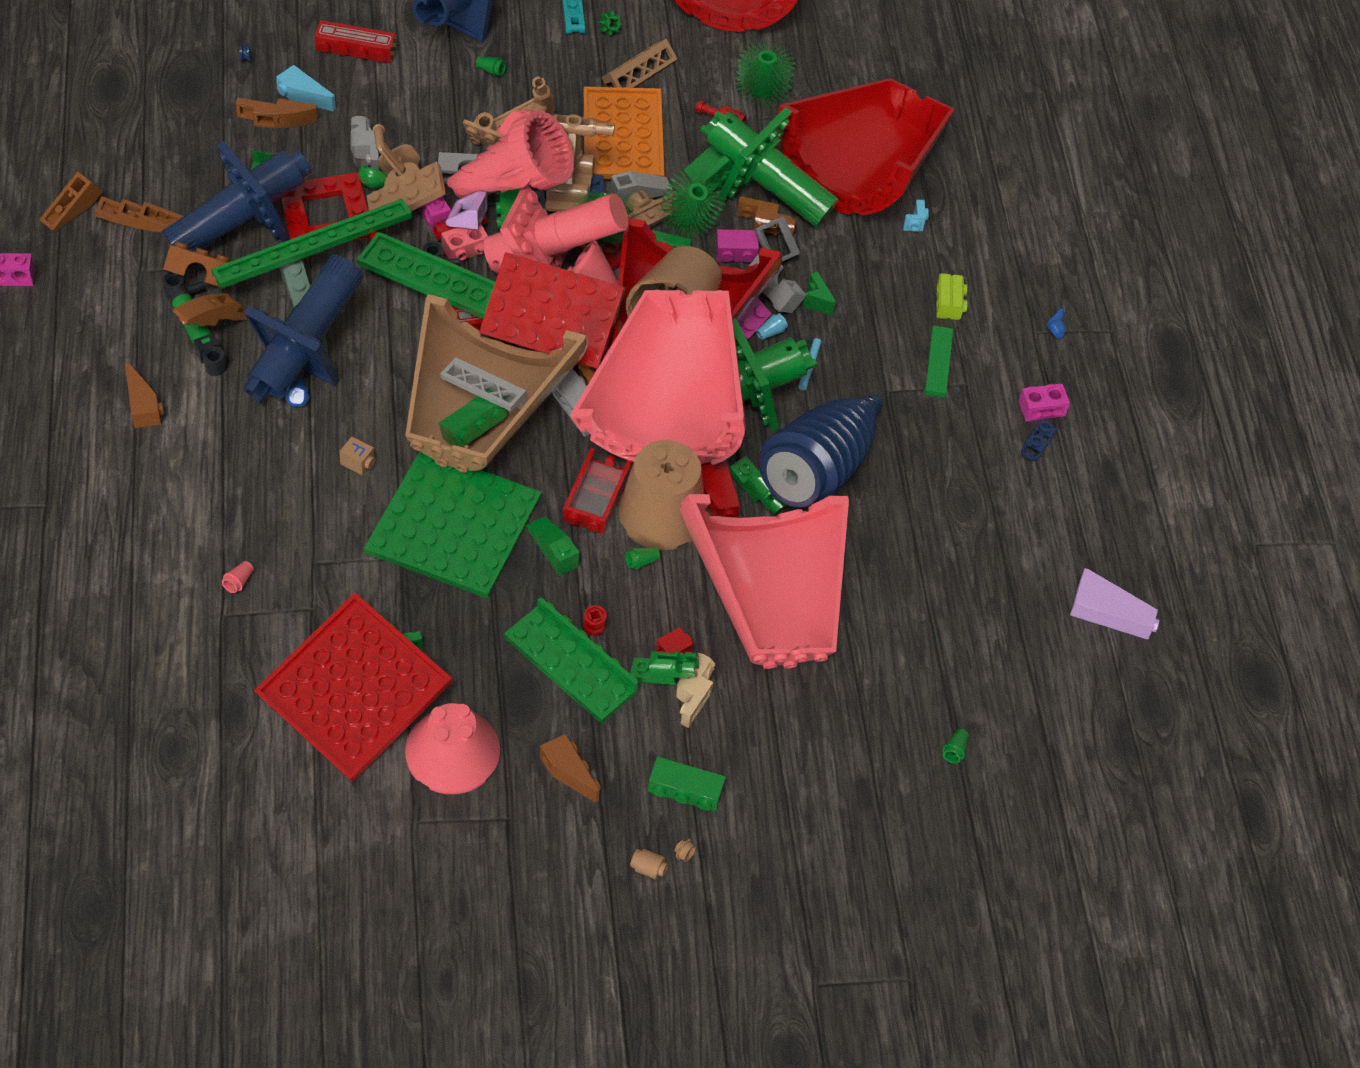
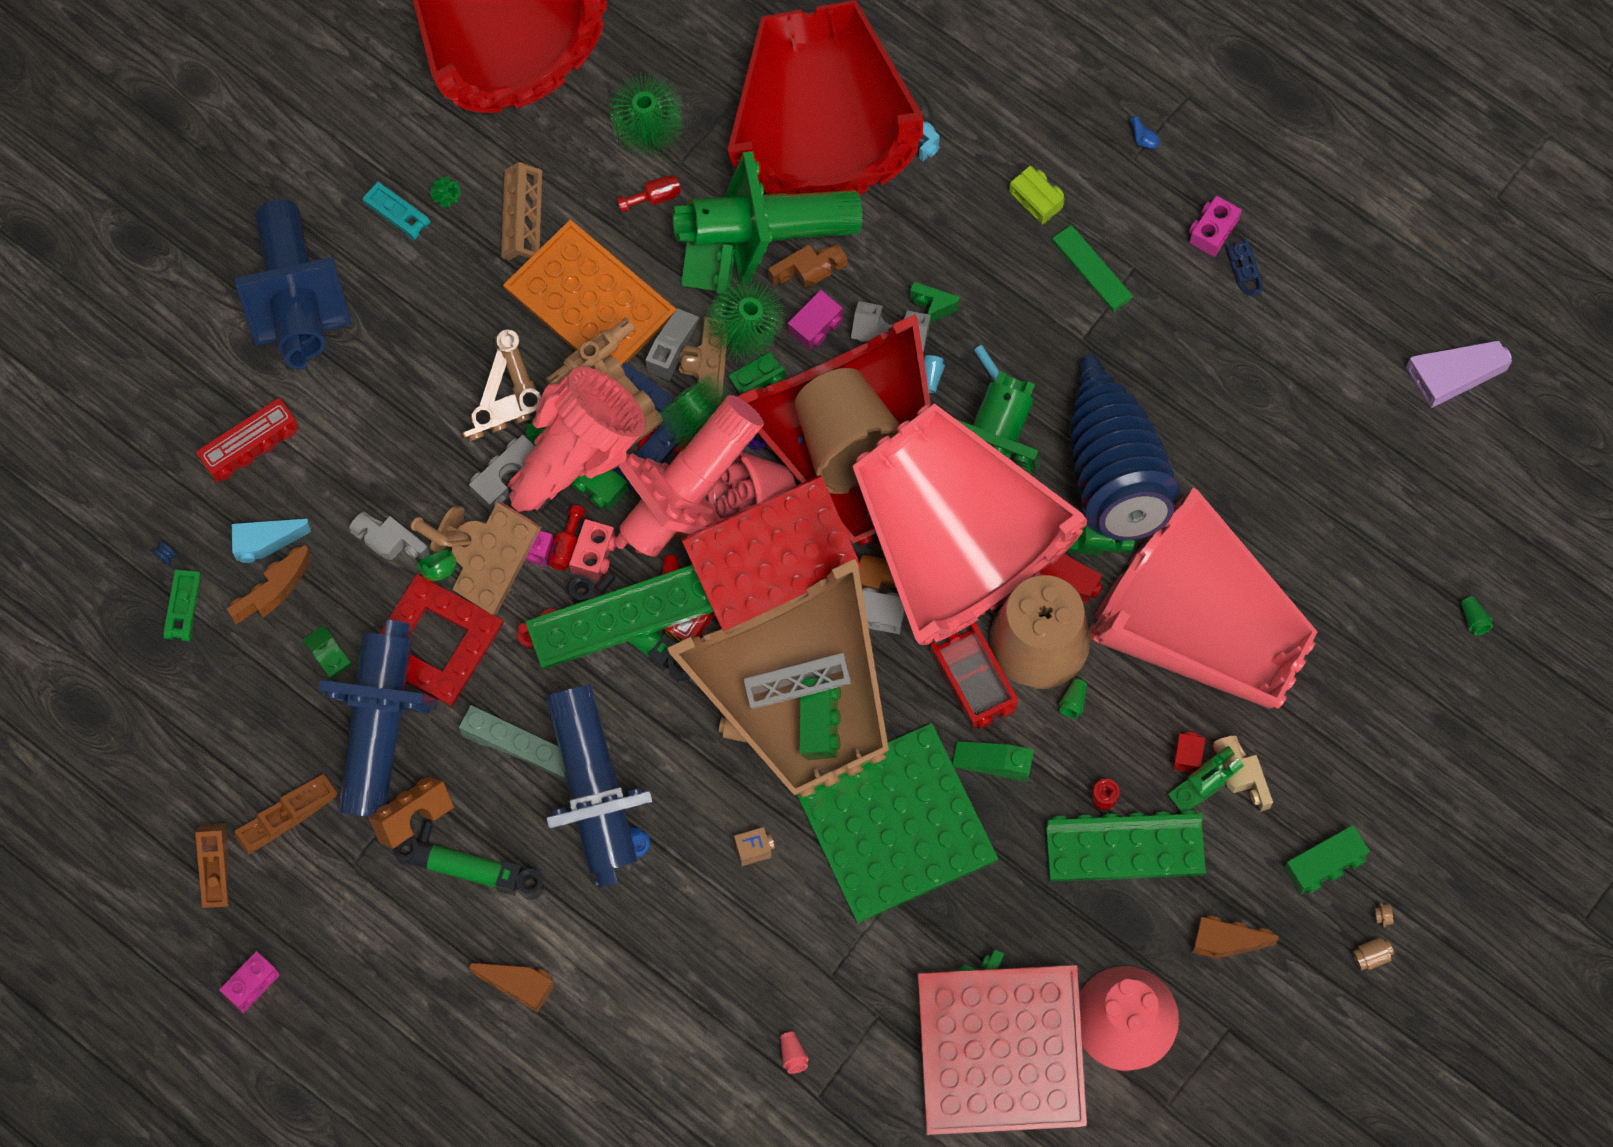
camera: 40 degrees left, 15 degrees up
dark orange slope [173,293,248,326] -> none
green plate [211,199,412,289] -> none
lavender tile [446,191,488,229] -> none
green cone [476,56,506,77] -> none
dark grey tile [754,216,800,261] -> none
none -> green plate [164,570,202,641]

